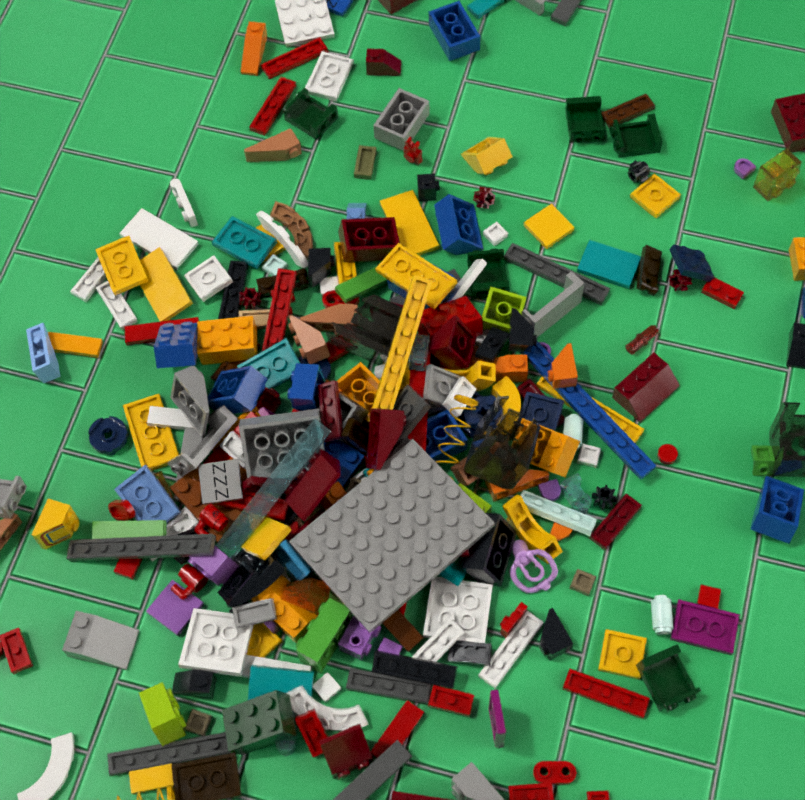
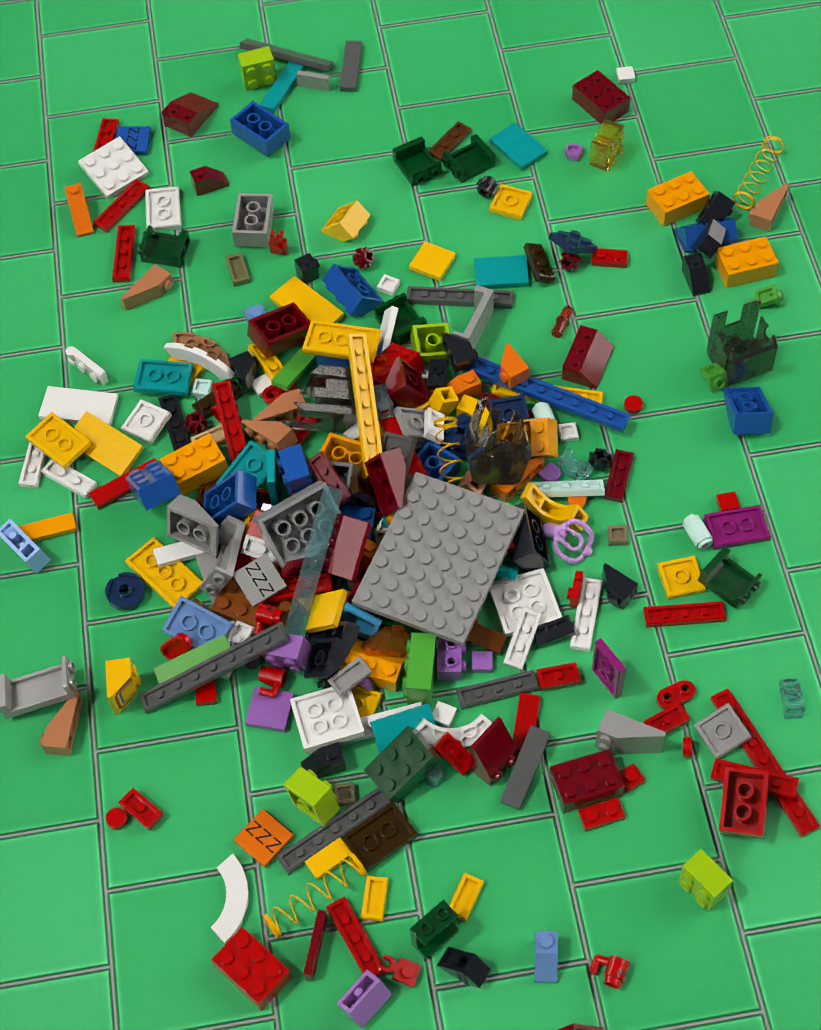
camera: 25 degrees left, 5 degrees down
light grey slope [62,611,139,670] -> none
black tile [372,650,458,688] -> none
none -> orange tile [233,809,294,868]
none -> teal tile [267,449,281,506]
none -> teal tile [489,122,547,171]

